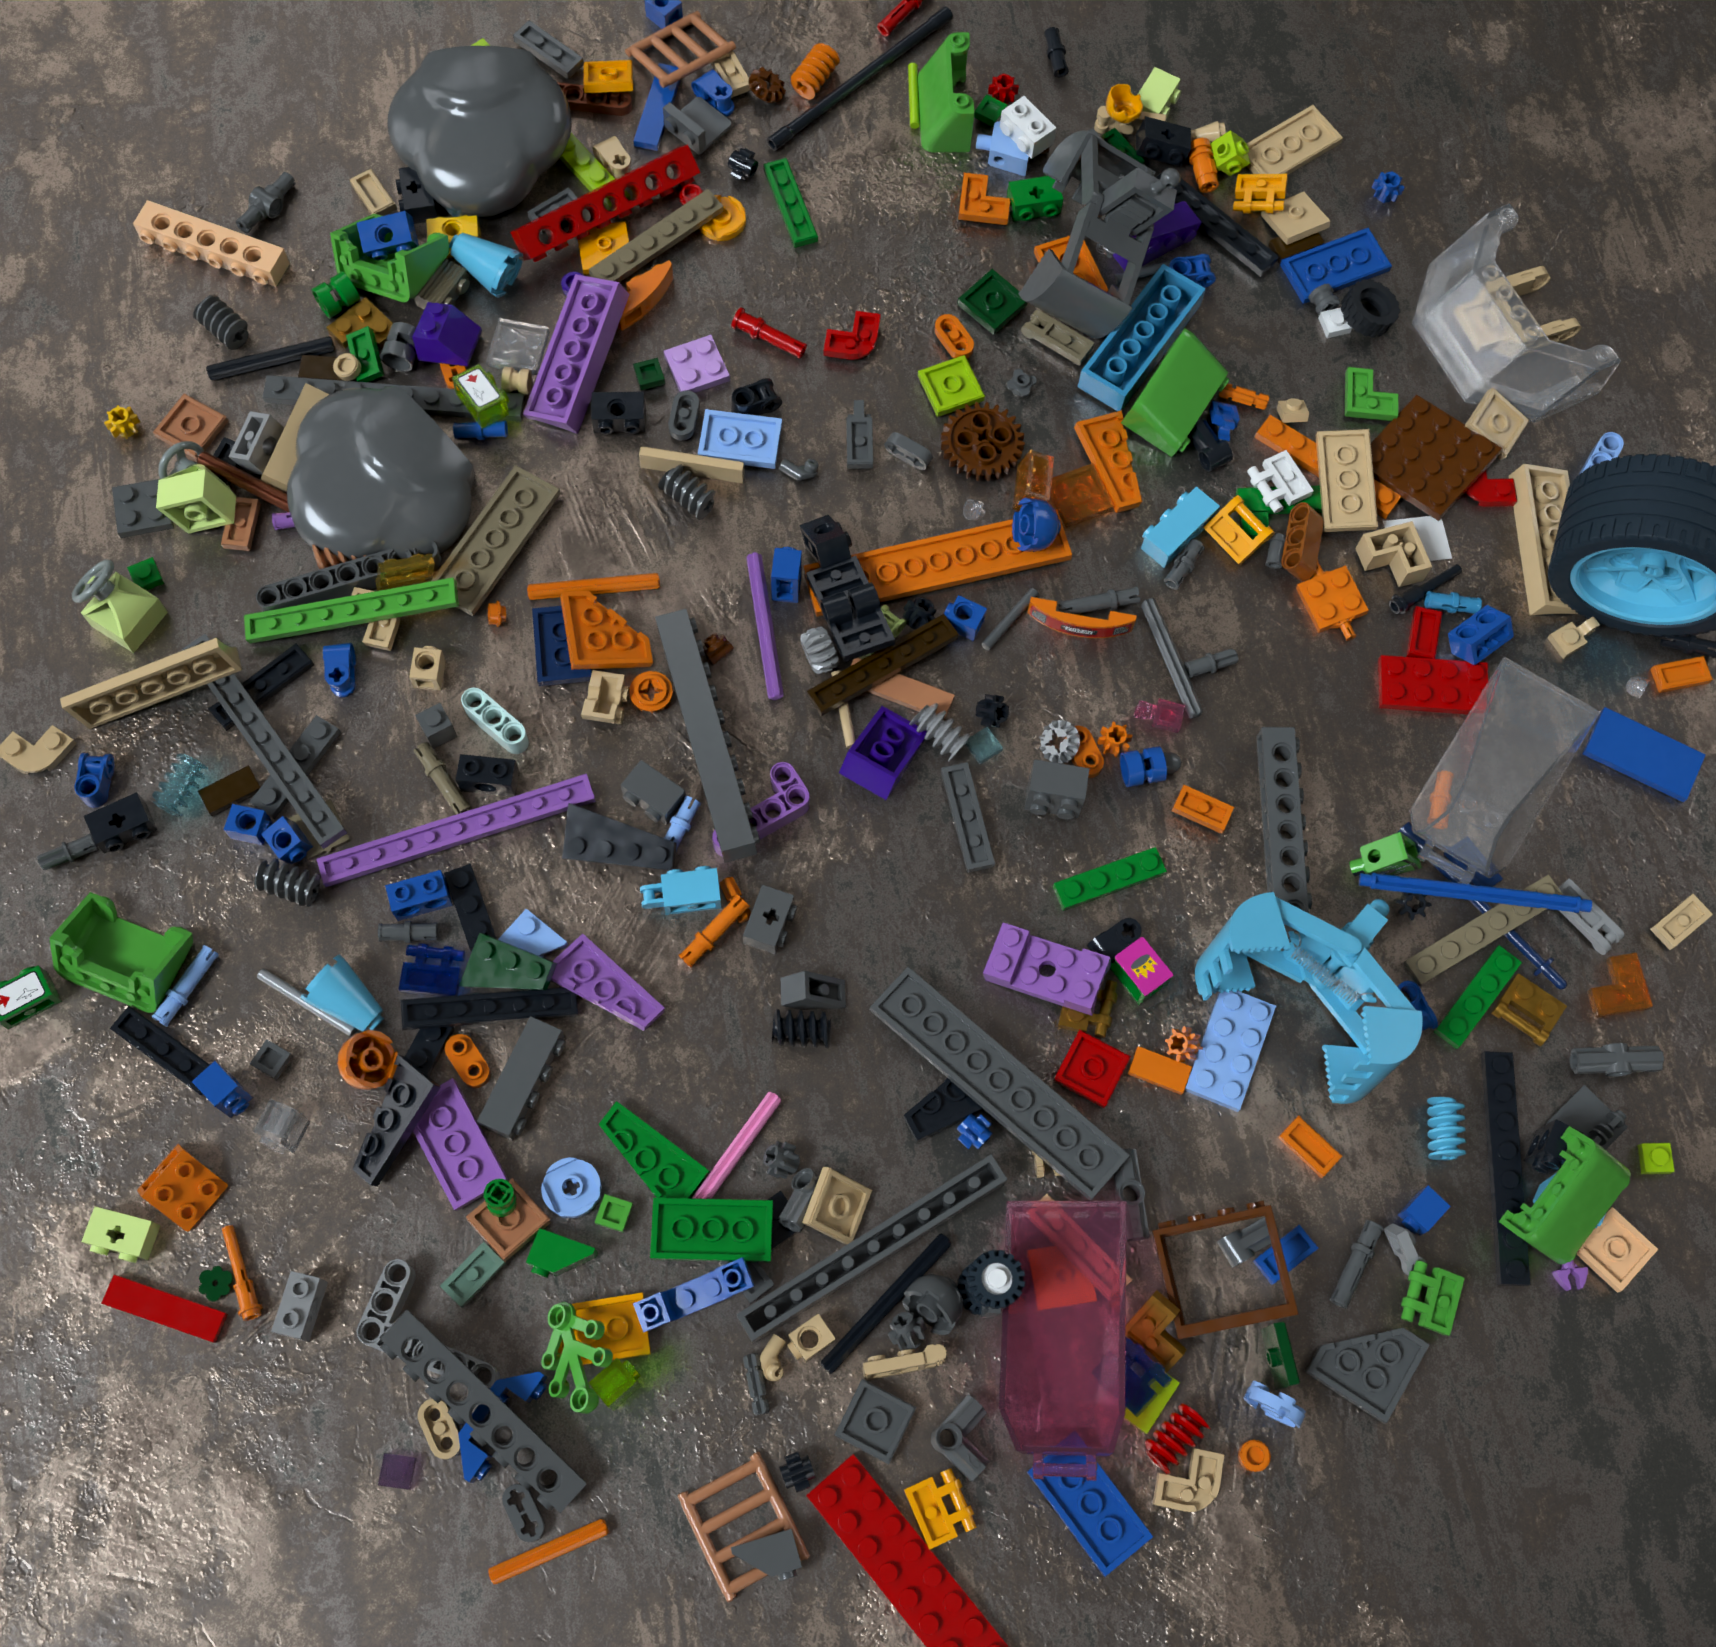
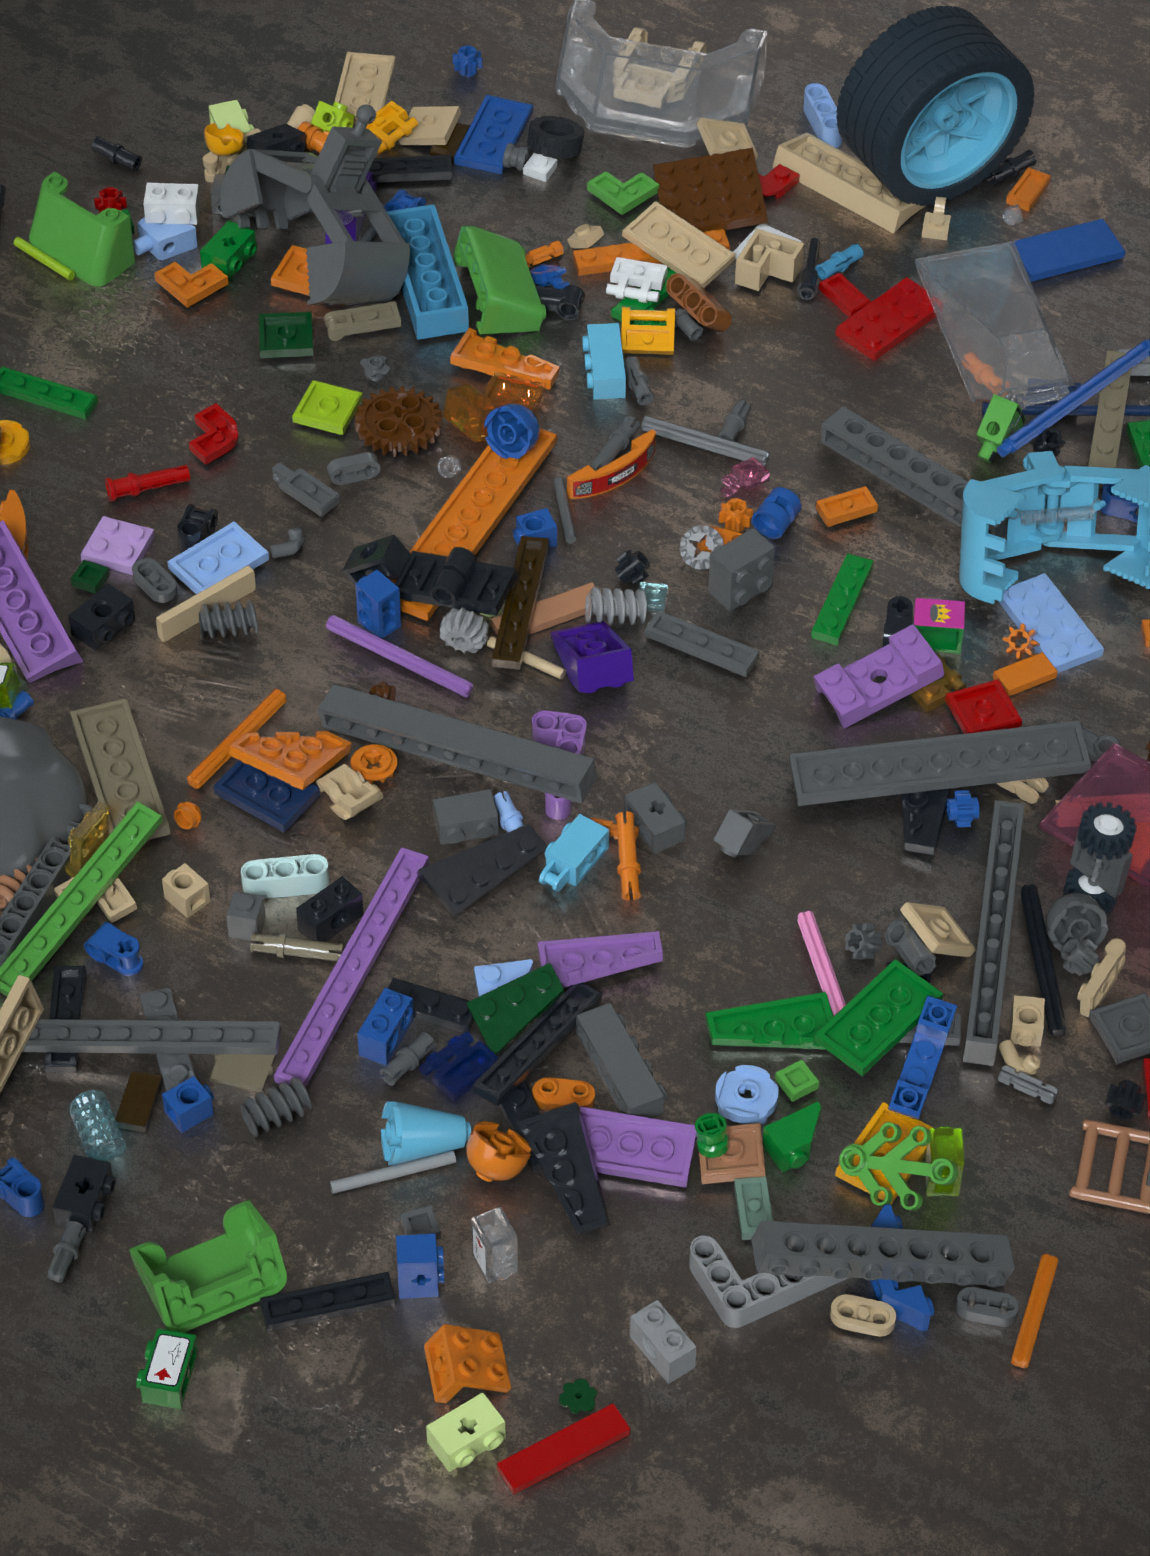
camera: 45 degrees left, 20 degrees down
light blue pin [151,945,219,1027] -> none
orange pin [222,1225,263,1321] -> none
blue brick [262,816,313,864] -> none
clear purple plate [378,1453,417,1490] -> none
black piece [772,1009,831,1049] -> none
black gear [902,597,937,630] -> none
orange plate [935,314,974,359] -> none
orange plate [1296,560,1369,641] -> none
blue brick [1448,605,1514,665] -> none

